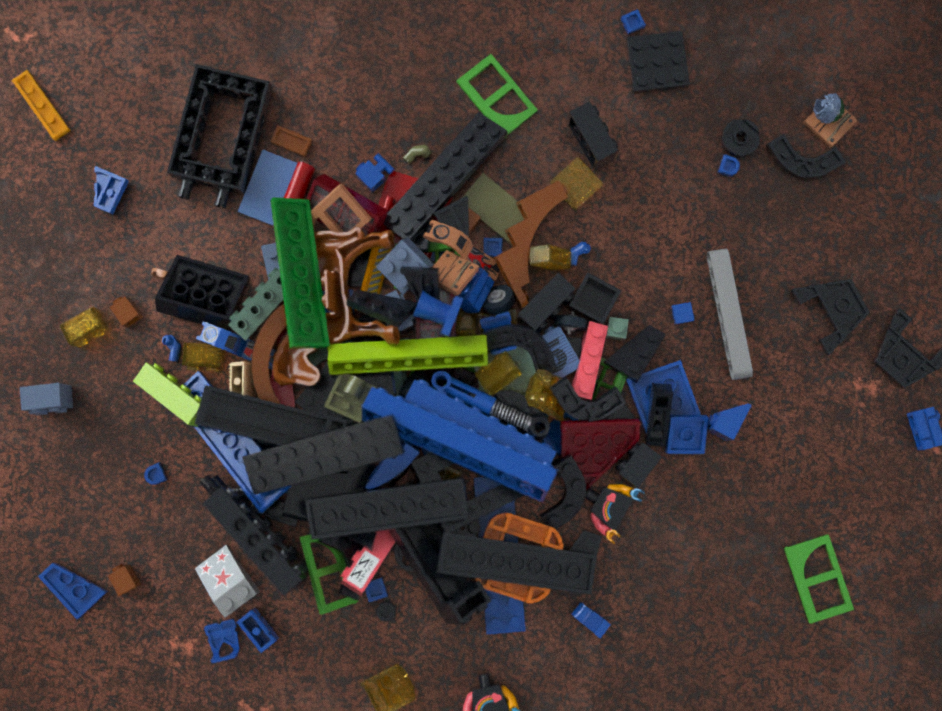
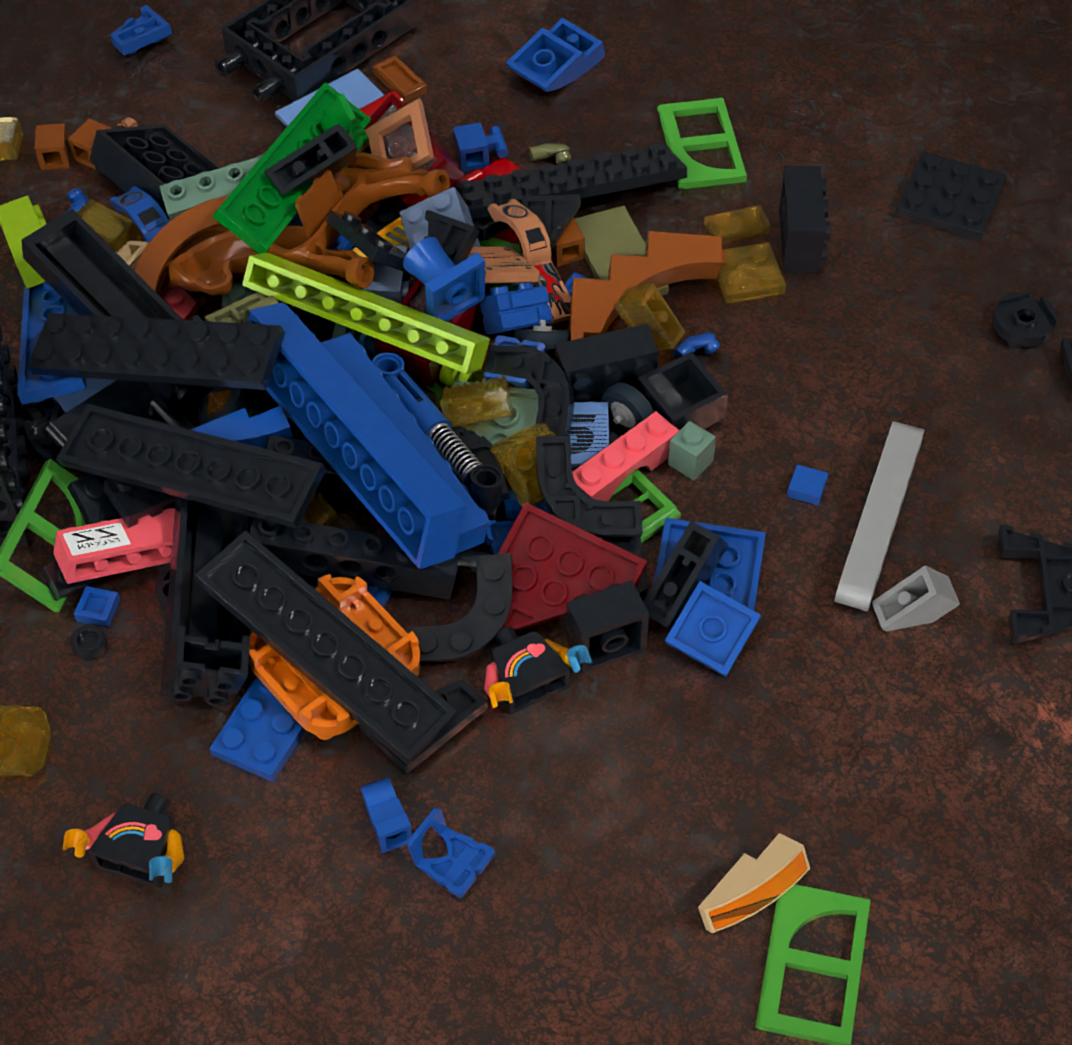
camera: 30 degrees right, 30 degrees down
black wing [604,325,666,383] -> none
blue tile [621,9,646,35] -> none
blue slope [707,403,752,441] -> none
blue tile [718,154,740,177] -> none
none -> dark orange brick [68,118,112,170]
none -> black slope [264,123,357,197]
none -> green slope [319,93,370,170]
none -> blue piece [407,807,495,898]
none -> blue slope [505,17,605,92]
none -> tan slope [698,833,810,933]
none -> clear yellow plate [704,205,770,244]
none -> light grey slope [872,565,960,632]

